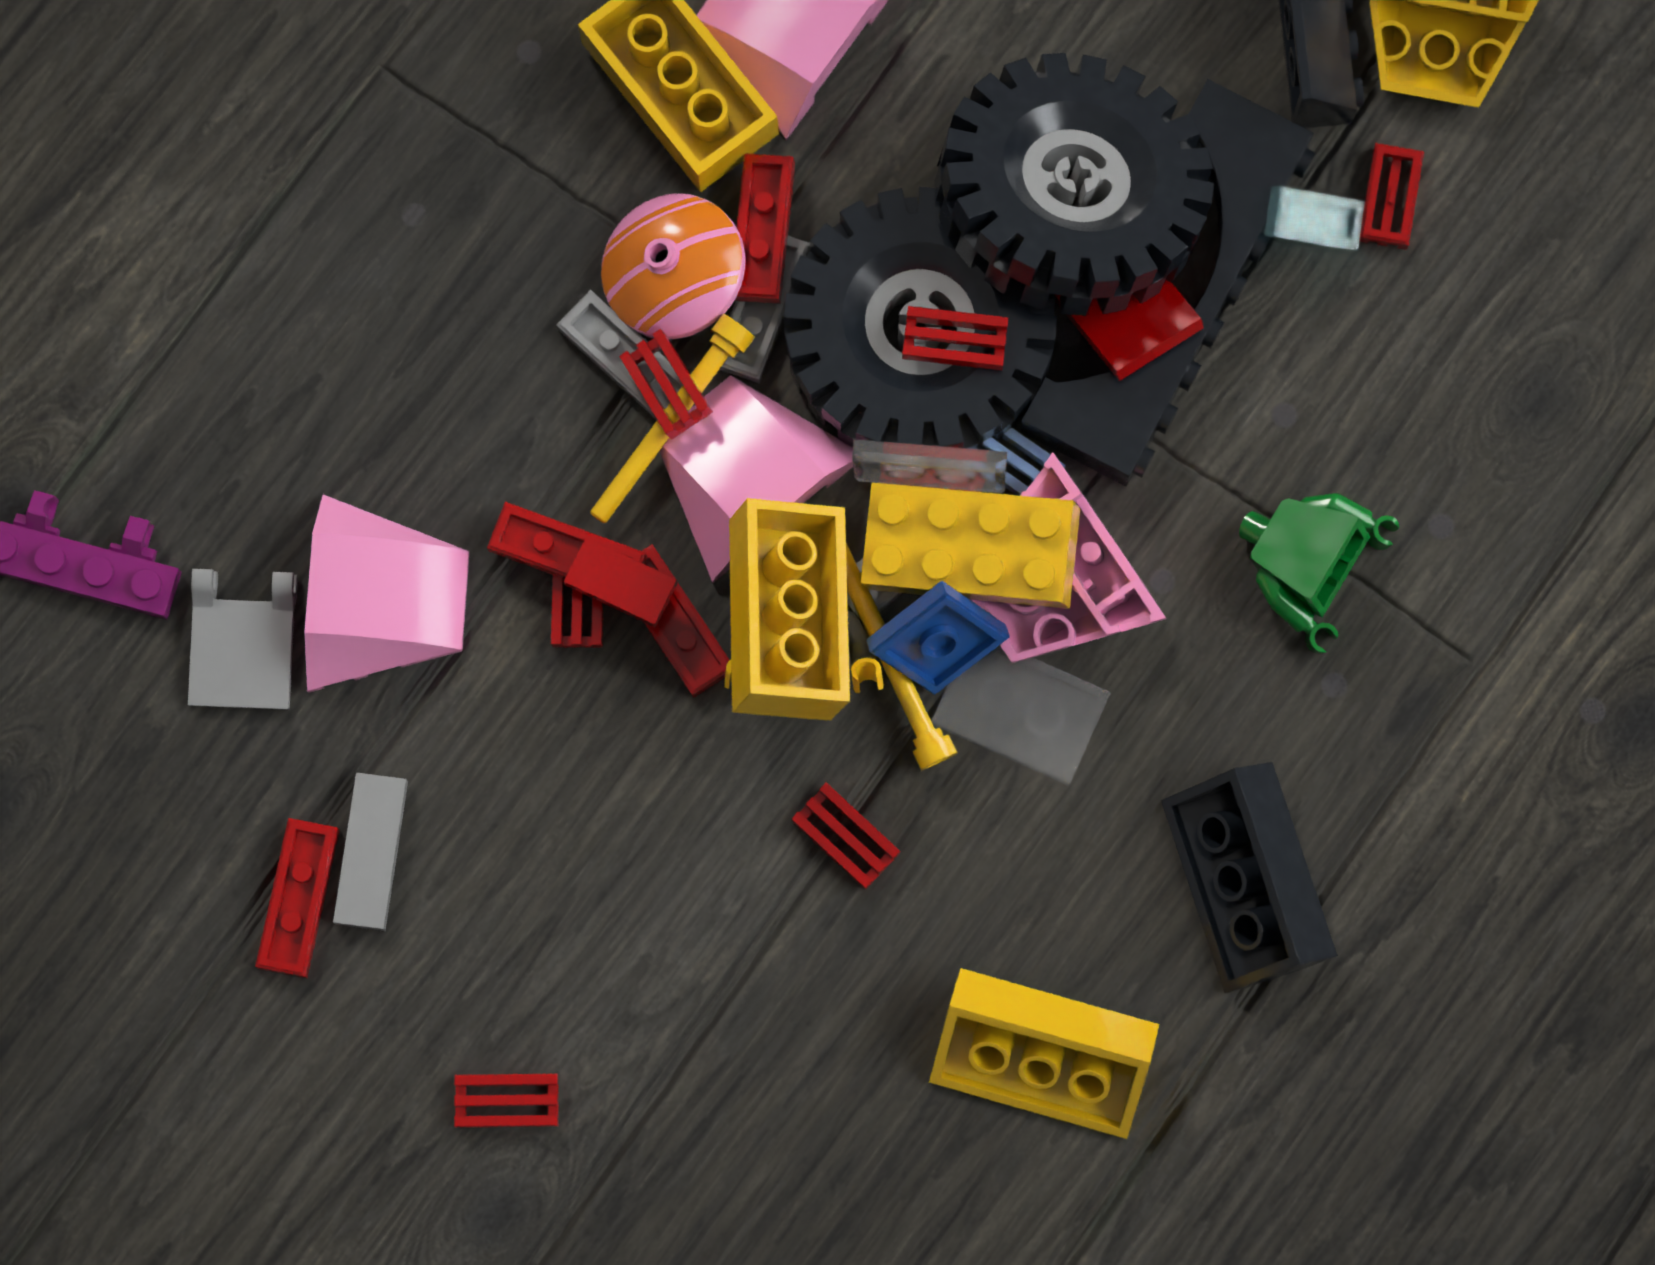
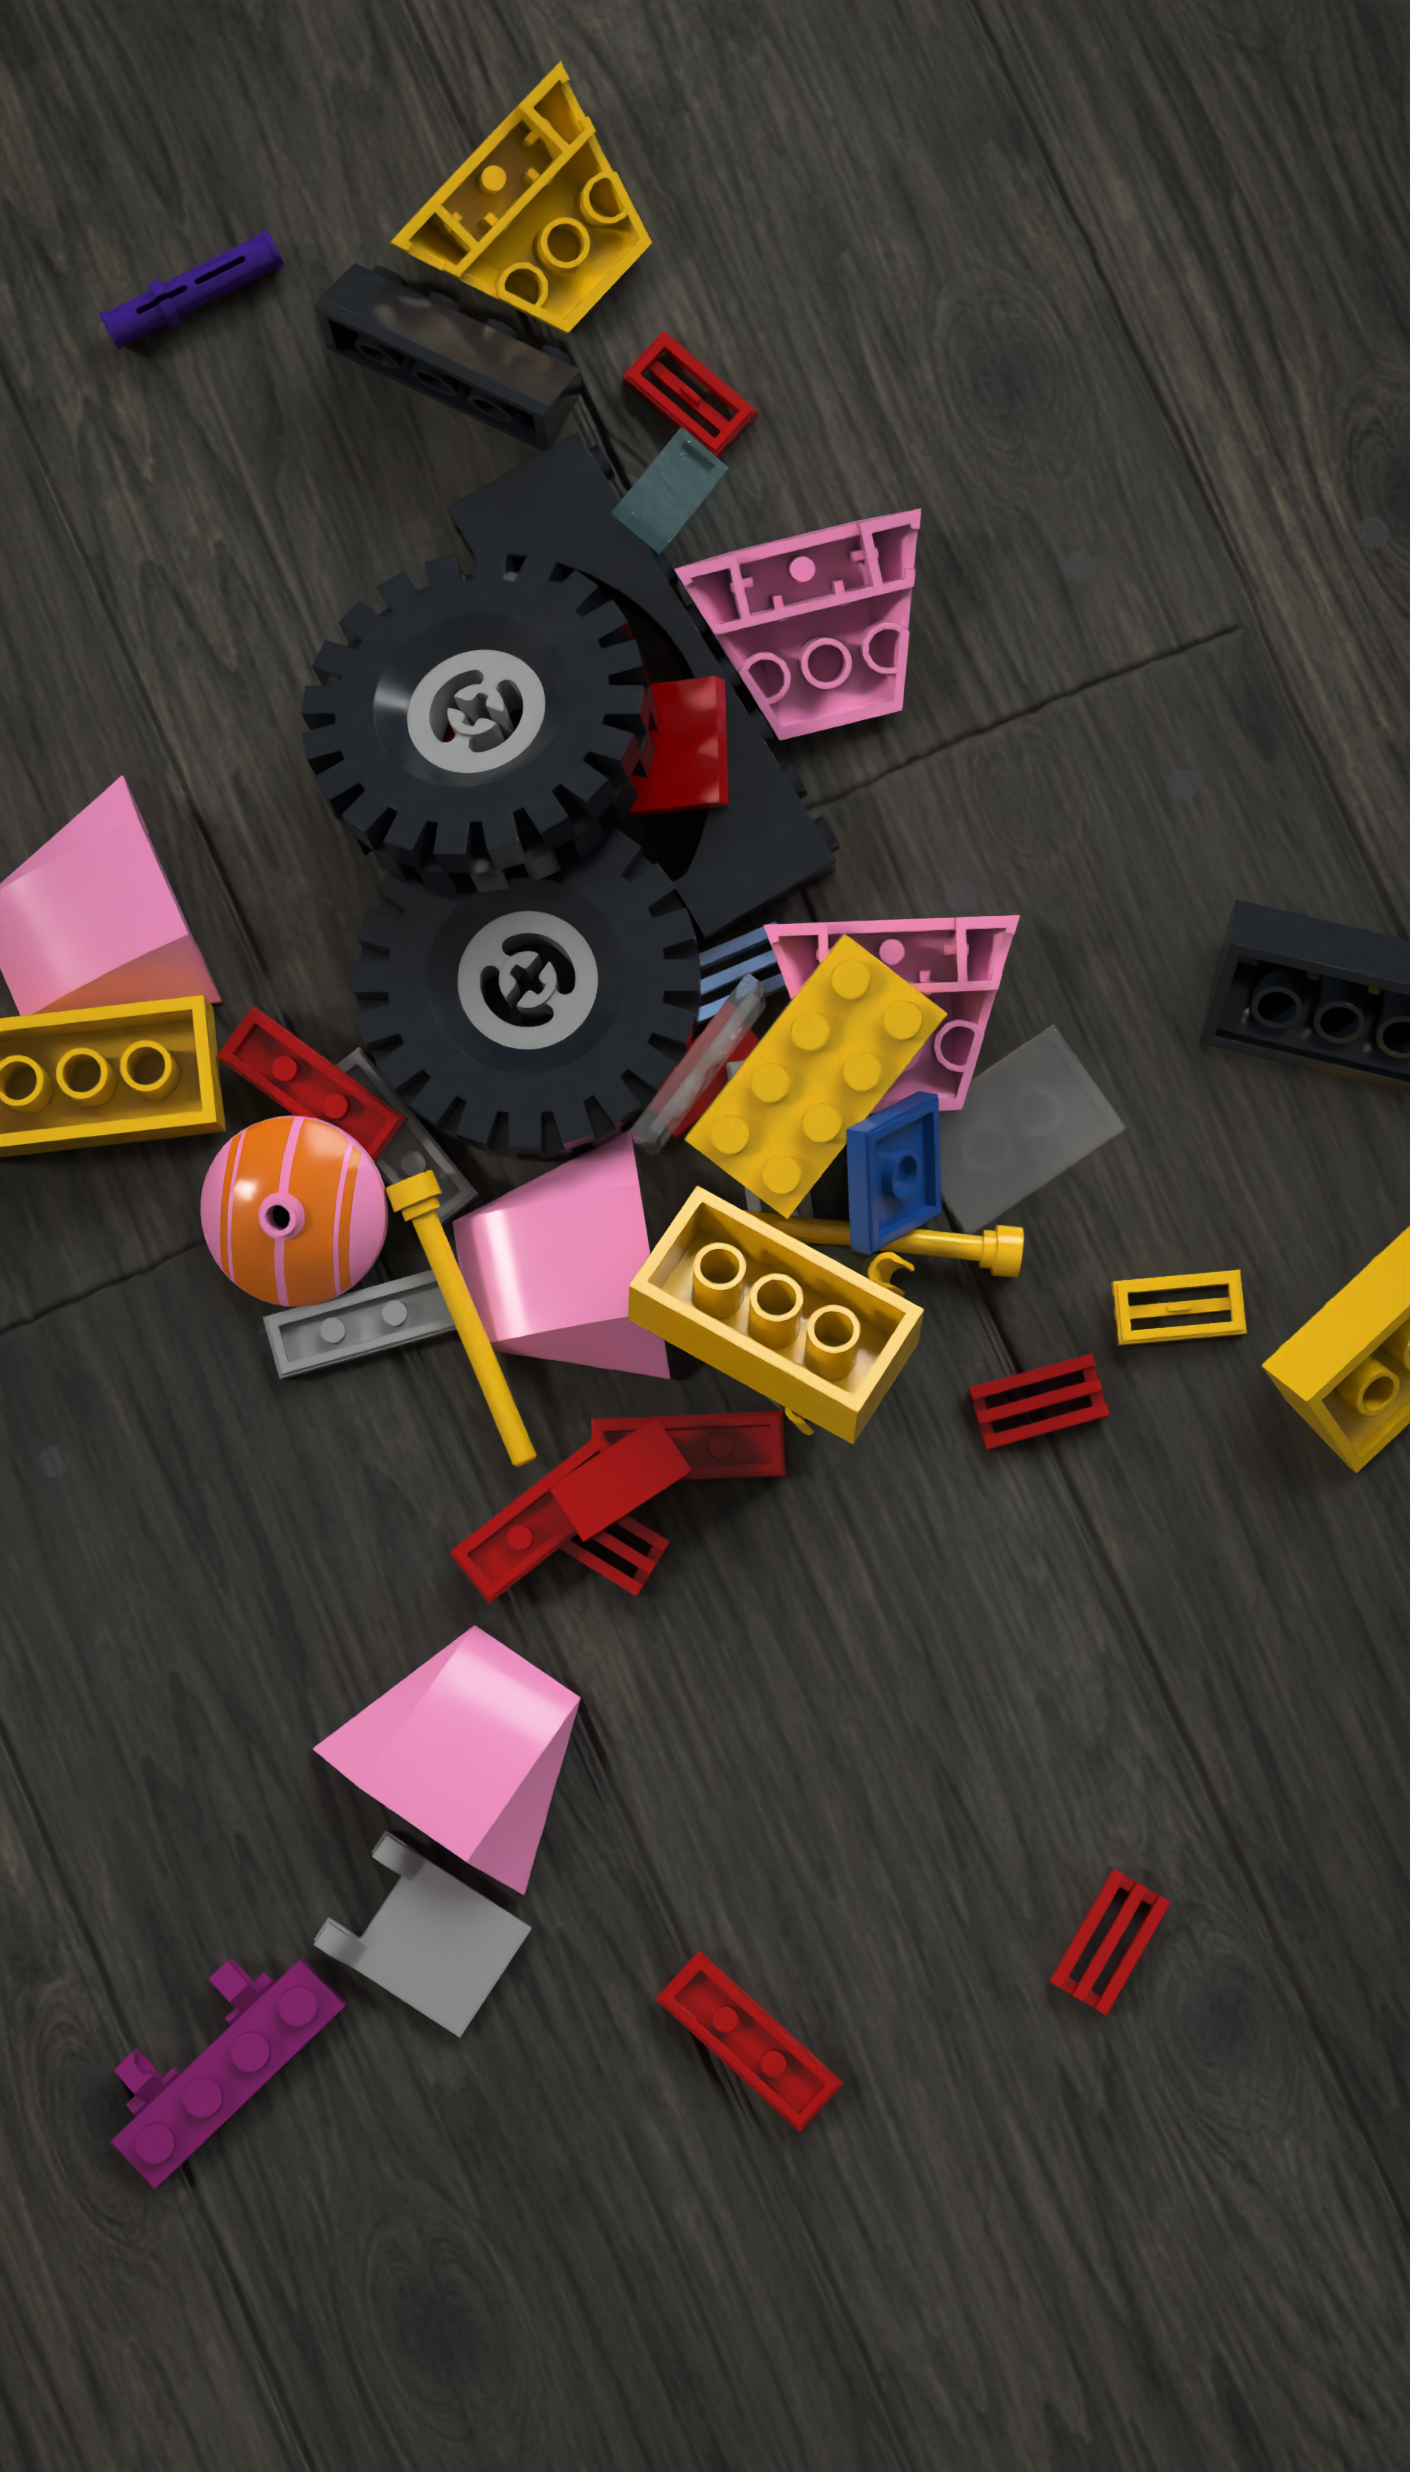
camera: 60 degrees left, 5 degrees up
light grey tile [333,772,408,931] -> none
red tile [619,328,713,440] -> none
red tile [902,306,1009,371] -> none
green torso [1239,493,1399,654] -> none
none -> bright pink wedge [674,508,921,740]
none -> yellow tile [1111,1270,1247,1346]

